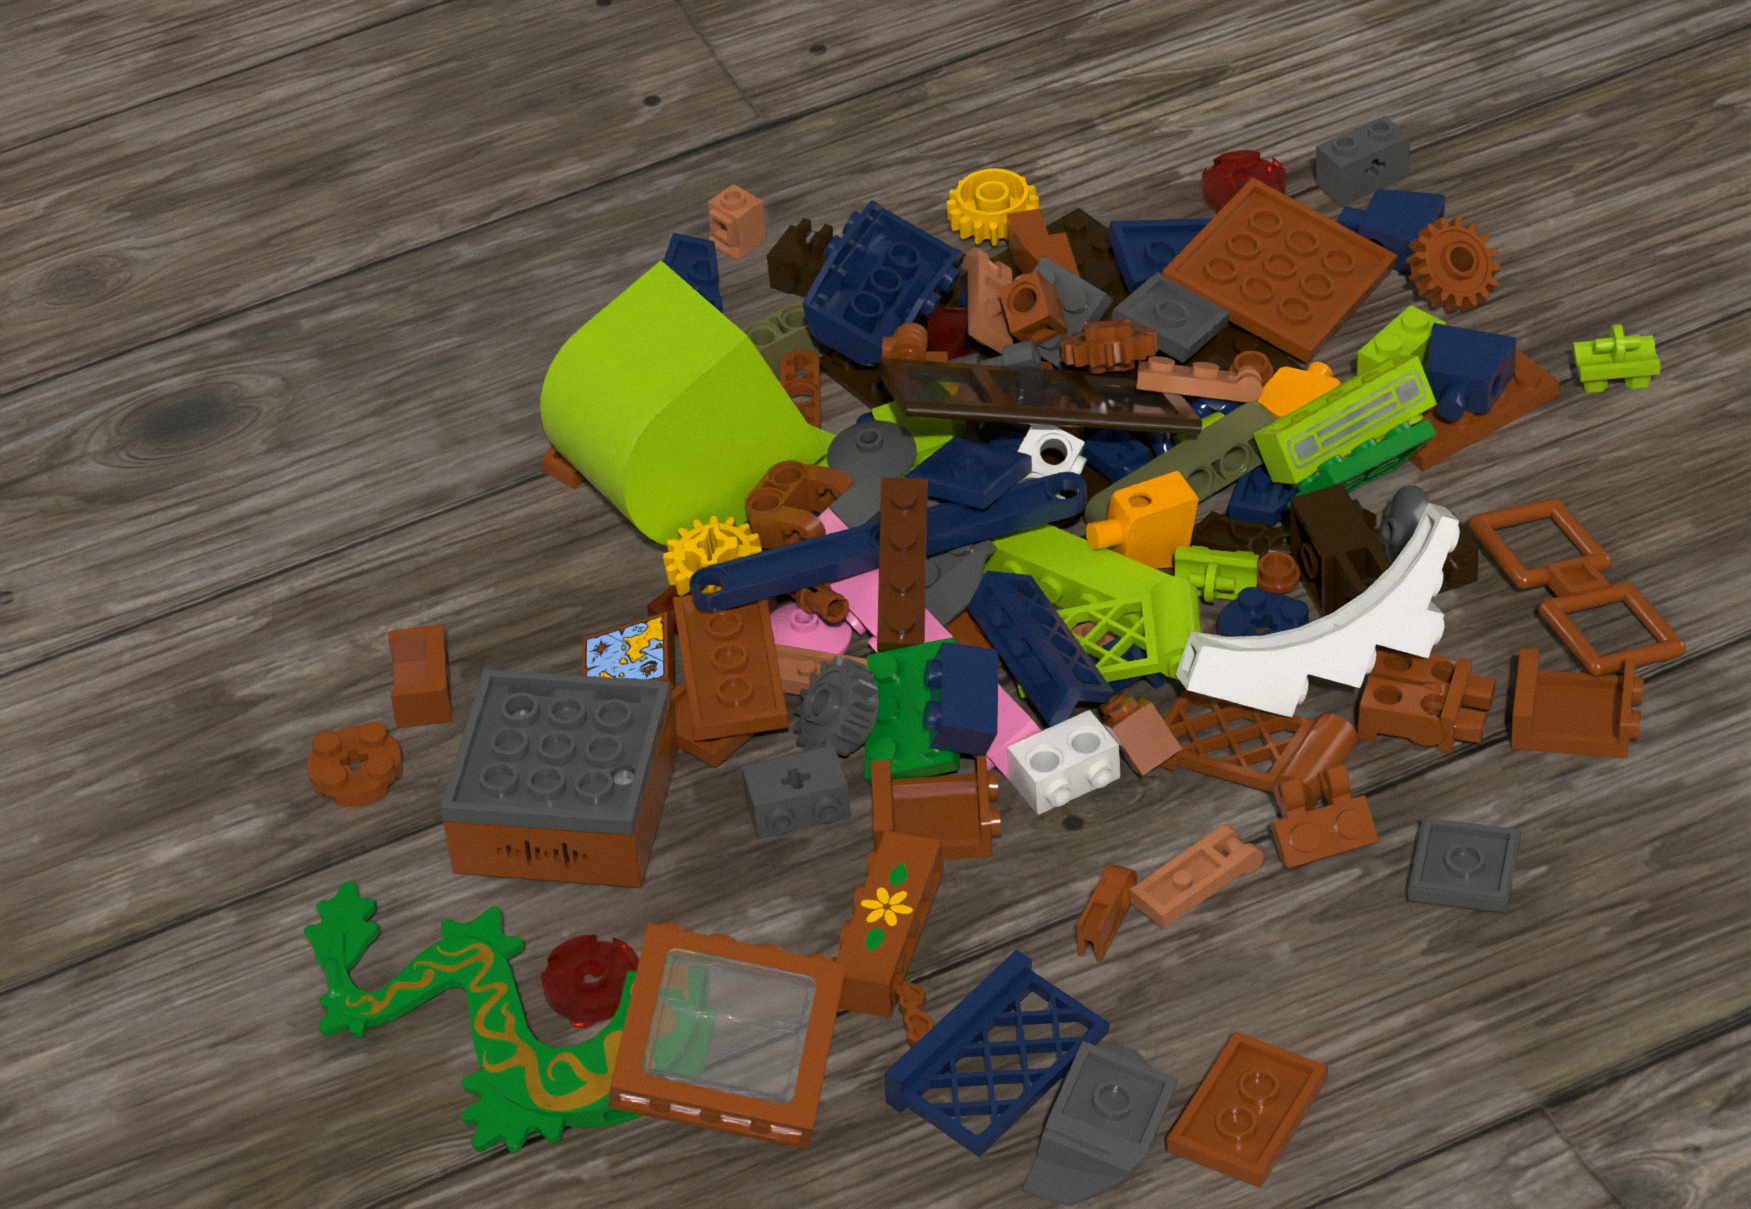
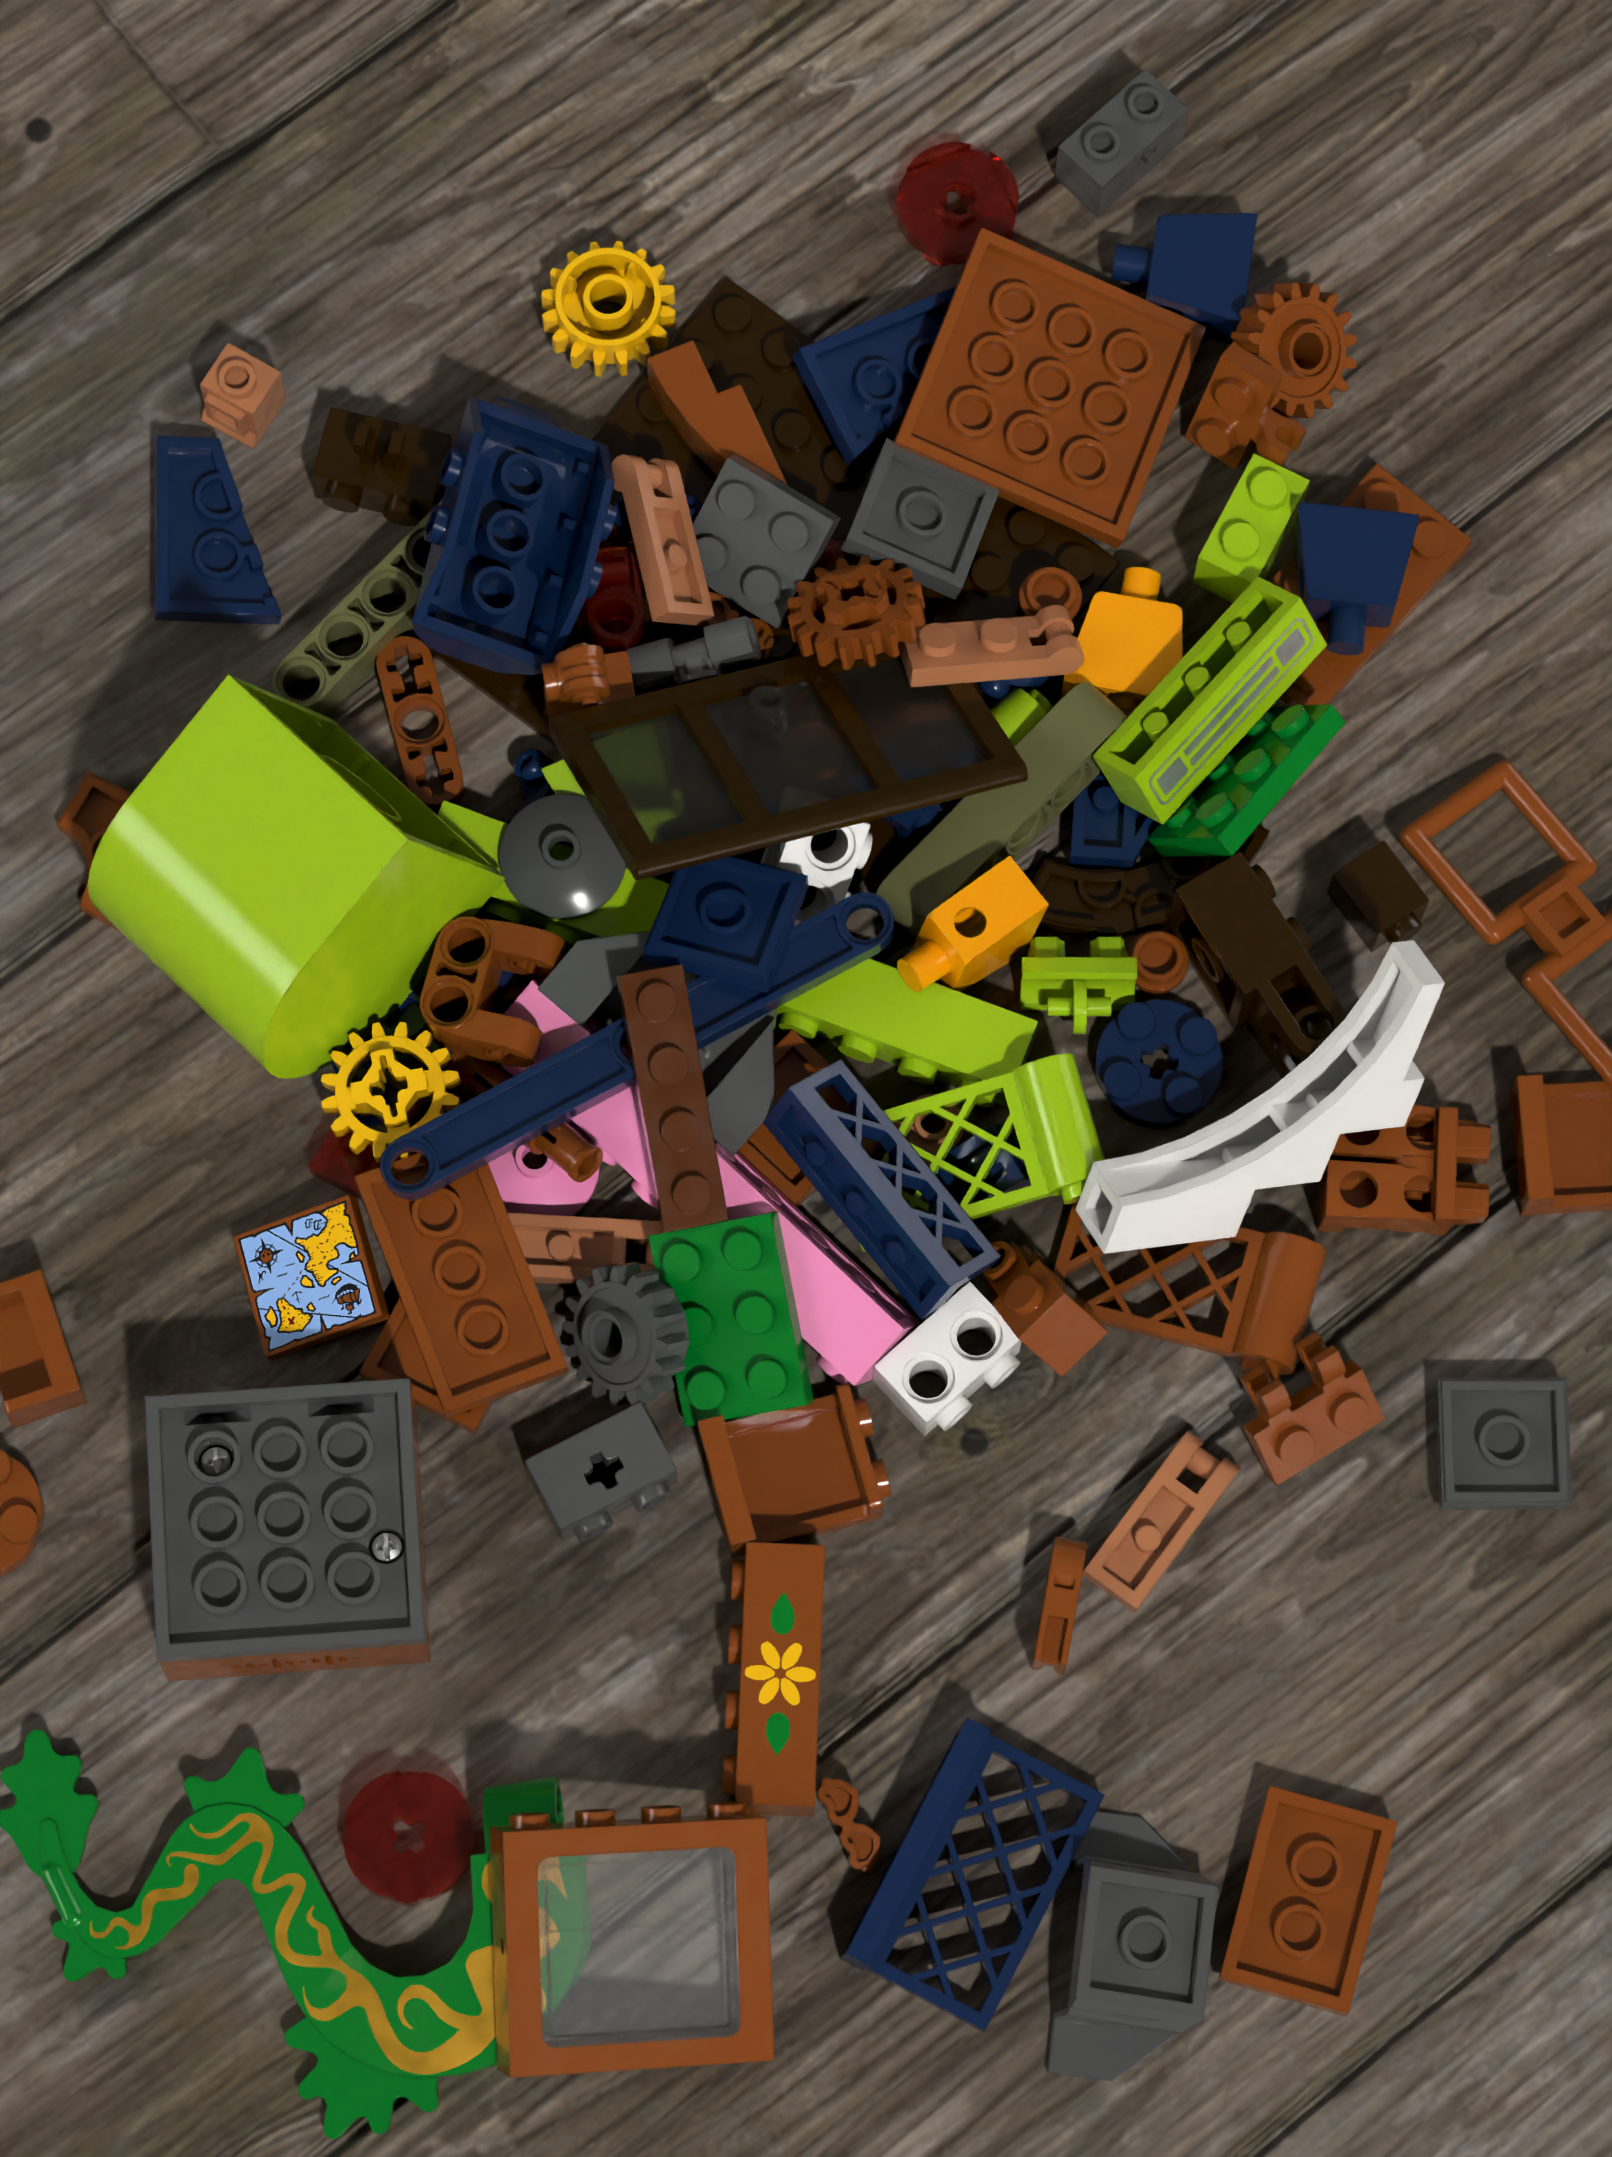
camera: 20 degrees left, 30 degrees up
dark blue brick [923,642,998,755] -> none
dark orange brick [998,271,1068,346] -> none
dark grey dish [1381,486,1431,565] -> none
lime hips [1573,324,1661,393] -> none
none -> dark orange plate [1184,342,1306,470]

